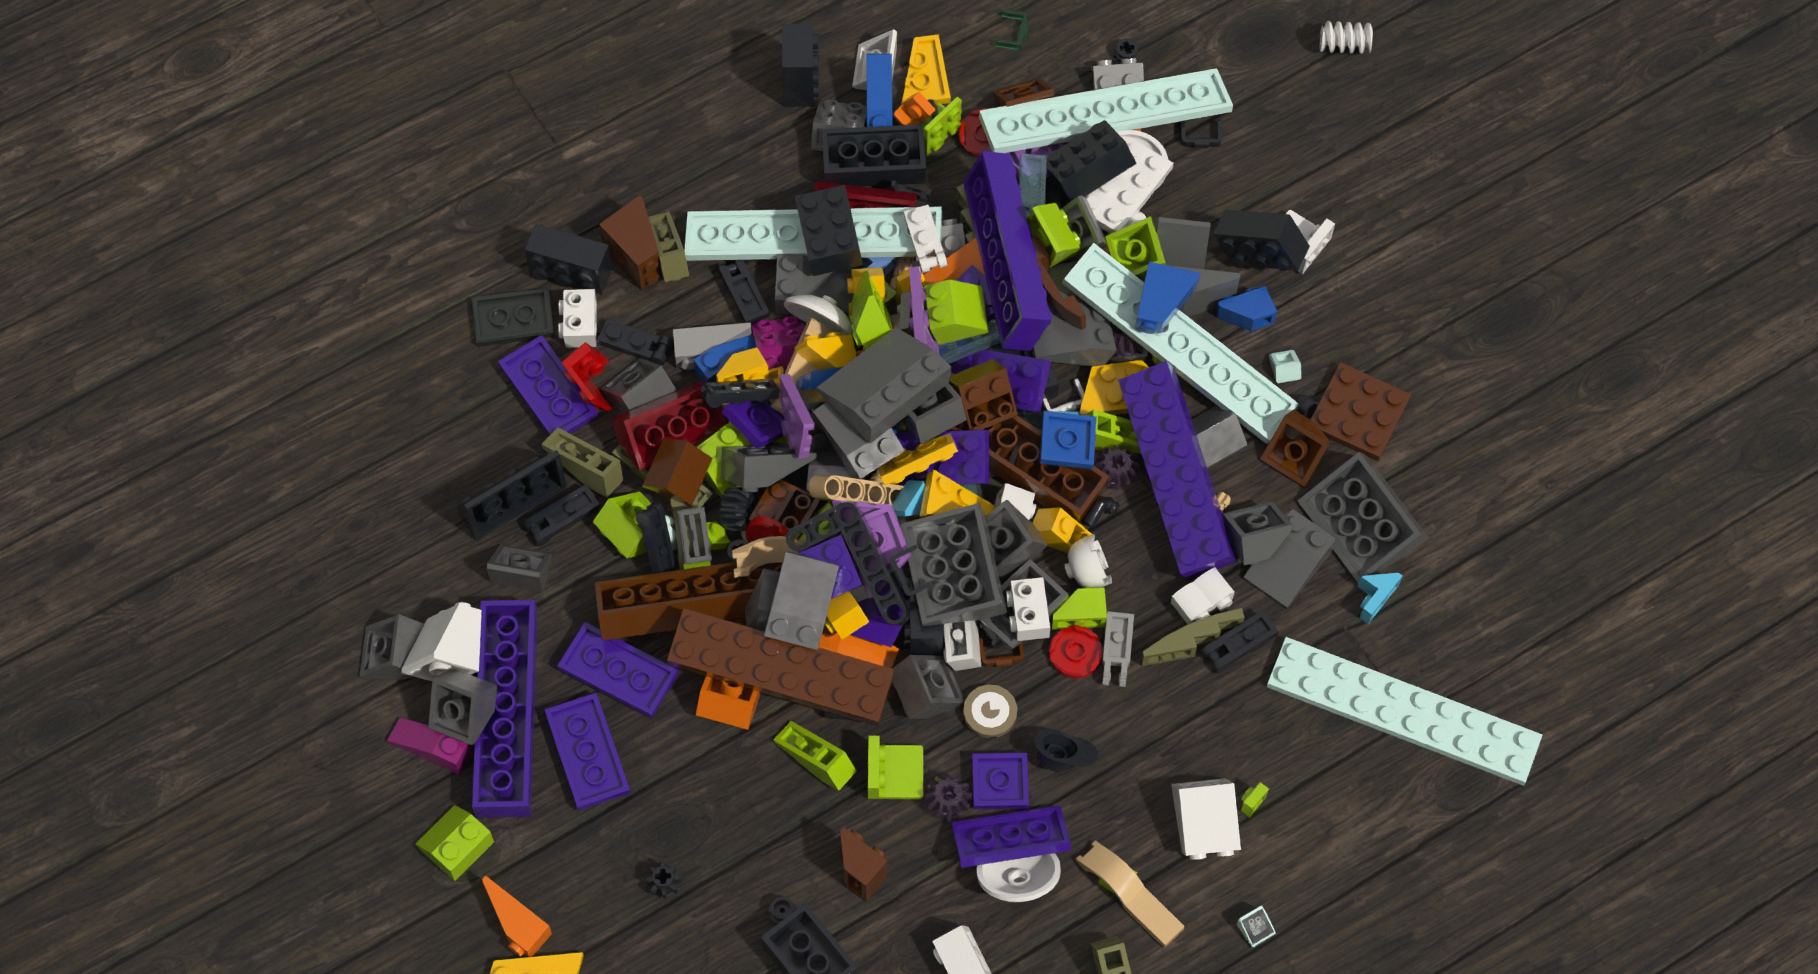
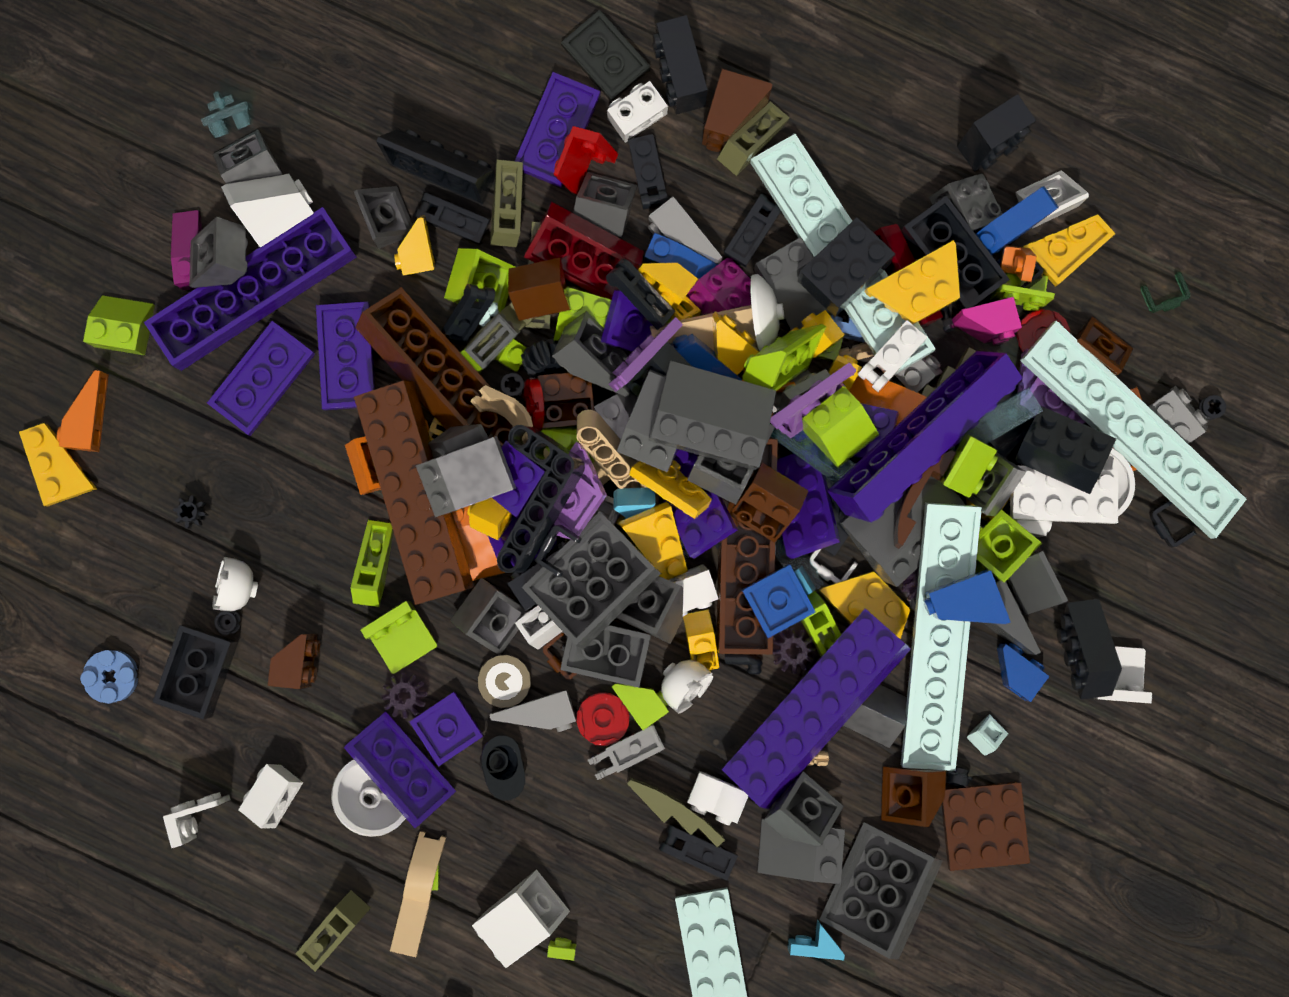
camera: 55 degrees right, 20 degrees up
white brick [1006,577,1050,641] -> none
none -> clear light blue hips [201,91,251,138]
none -> white cylinder [212,557,258,611]
none -> yellow slope [394,215,436,275]
none -> light grey slope [489,689,577,732]
none -> yellow wing [865,240,960,325]
none -> dark pink slope [952,297,1022,345]

